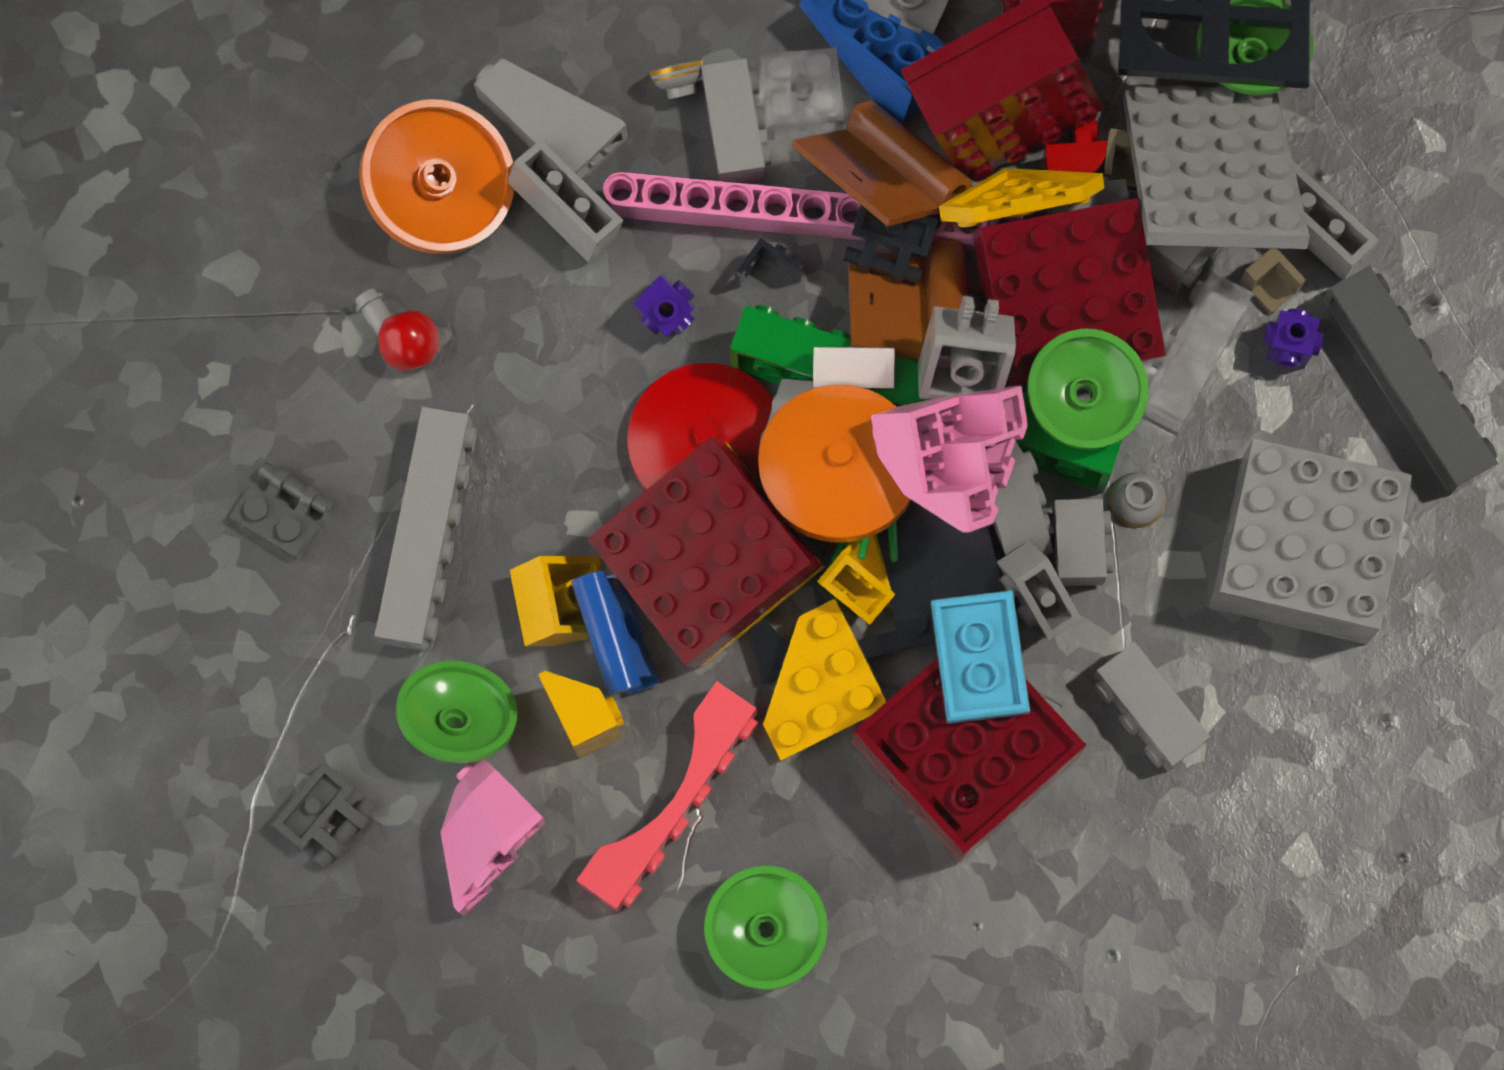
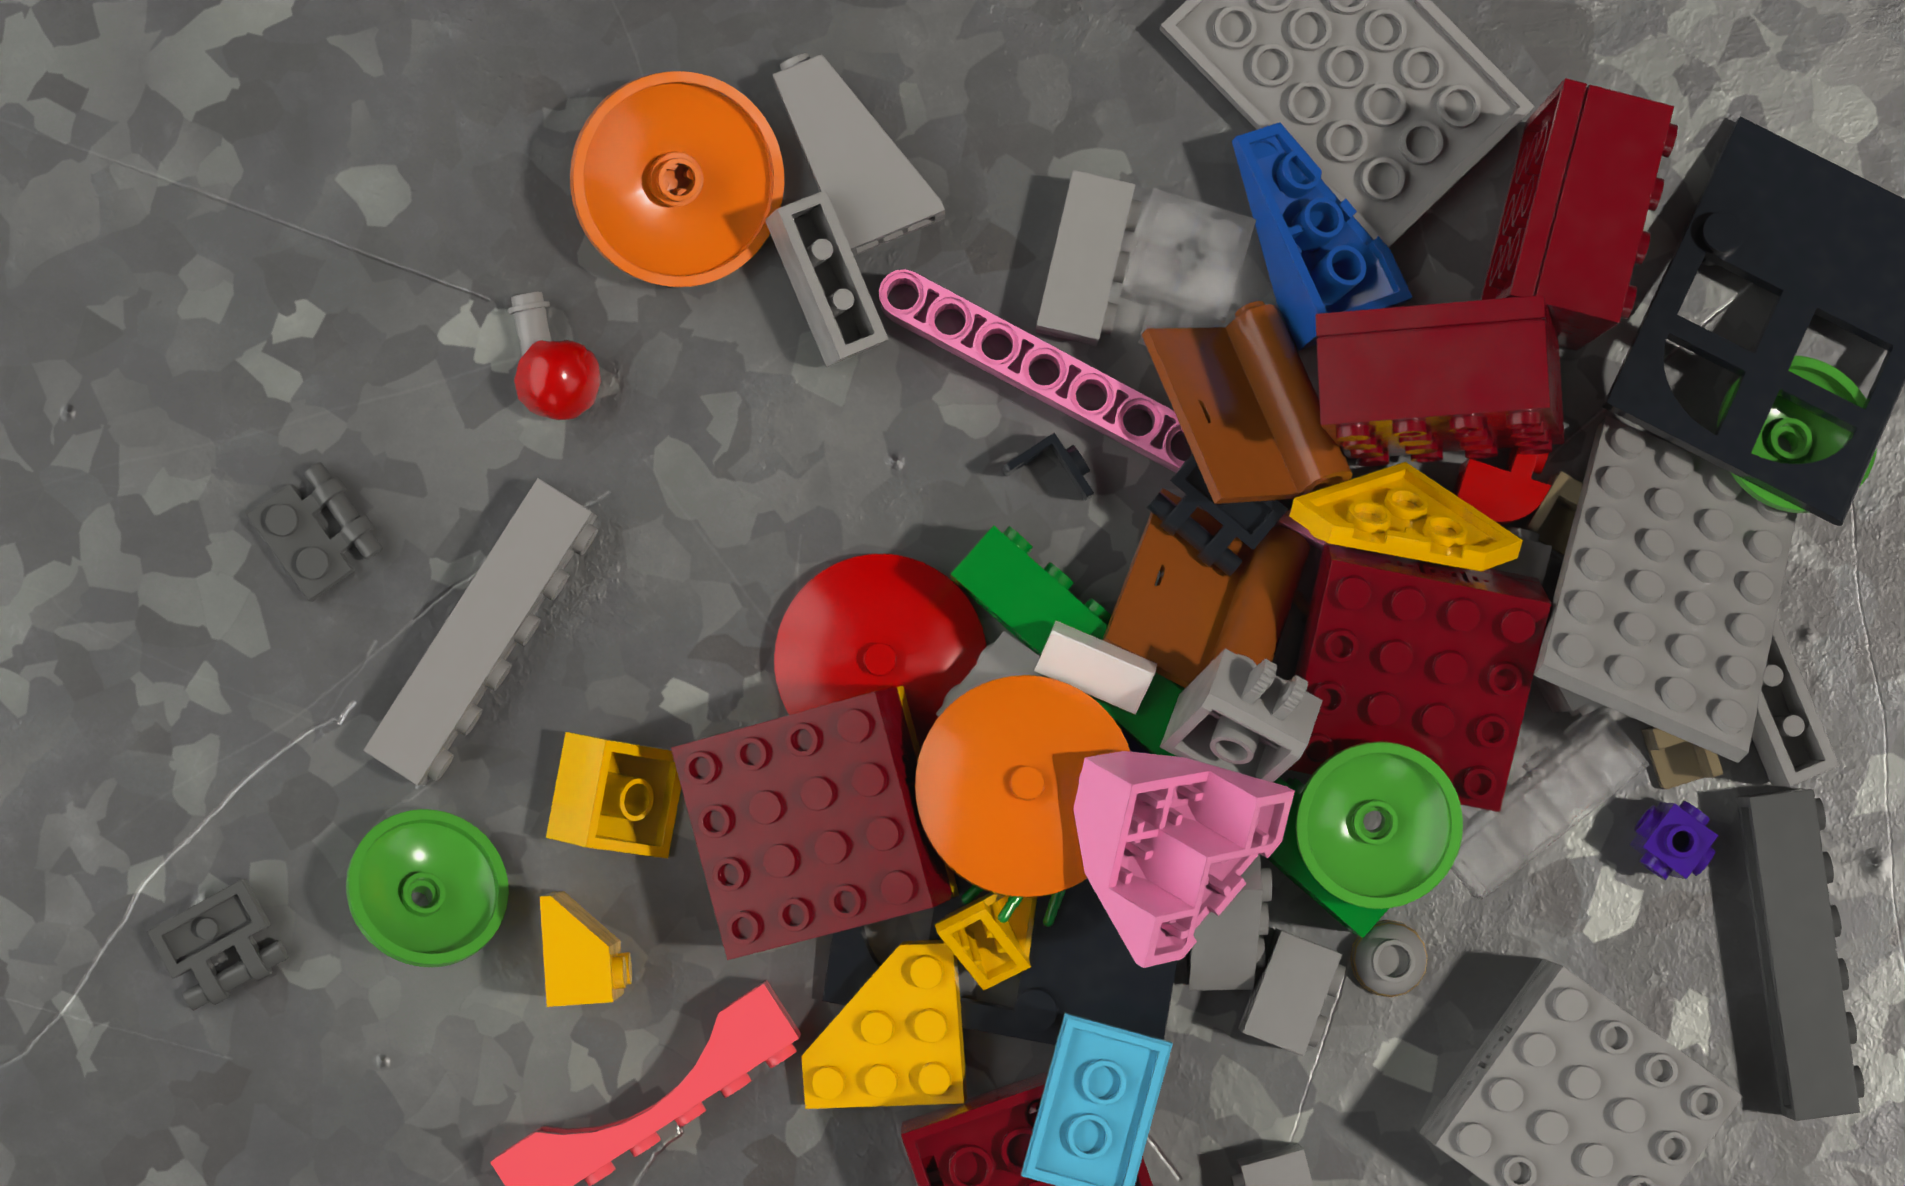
camera: 20 degrees right, 10 degrees up
bright pink brick [440,759,546,917] -> none
blue piece [571,570,660,697] -> none
dark purple brick [633,273,696,337] -> none
light grey piece [649,59,703,99] -> none
light grey brick [997,540,1082,640] -> none

